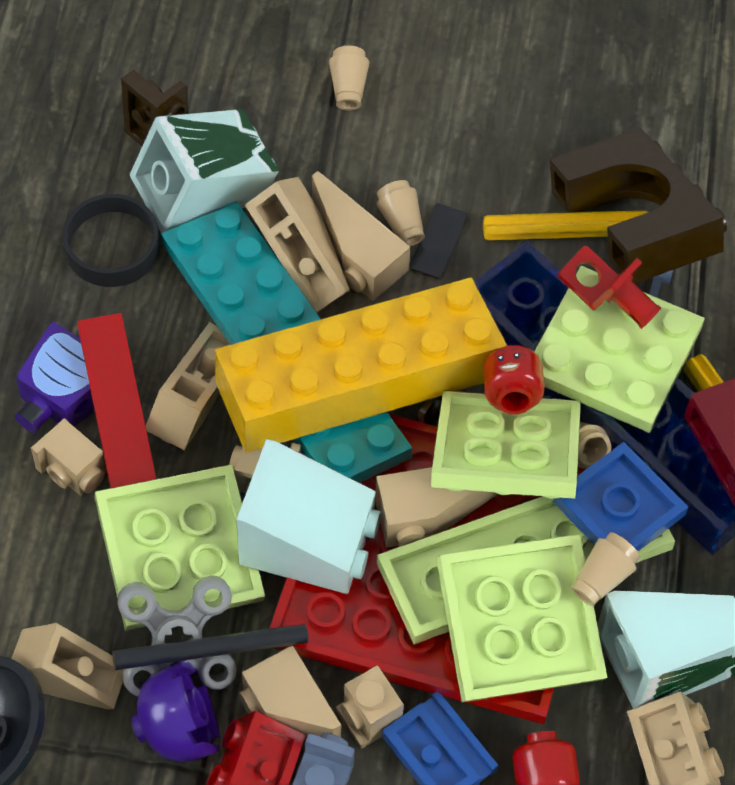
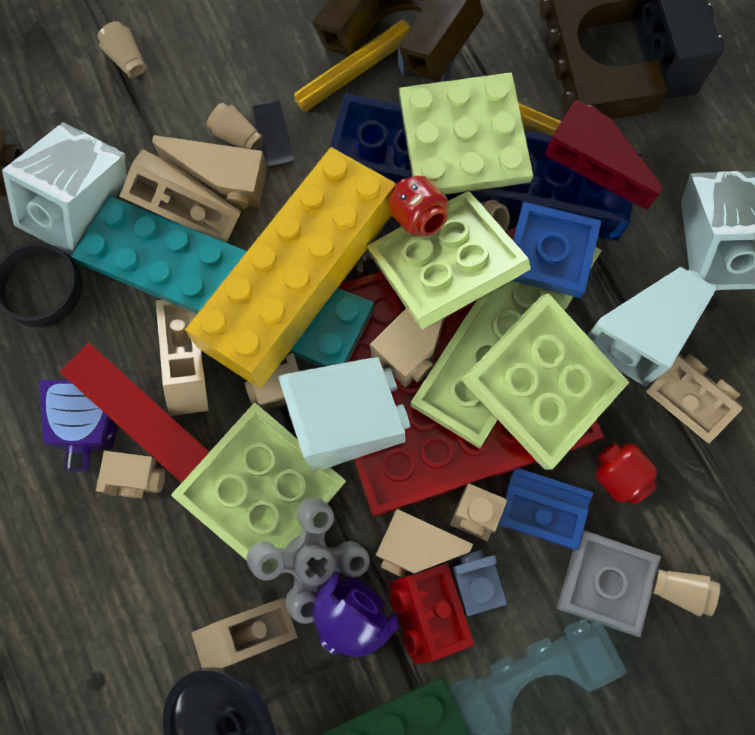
camera: 30 degrees left, 15 degrees up
black bar [112,624,308,671] -> none
red bracket [558,246,661,329] -> none
tan cone [571,532,640,606] -> none

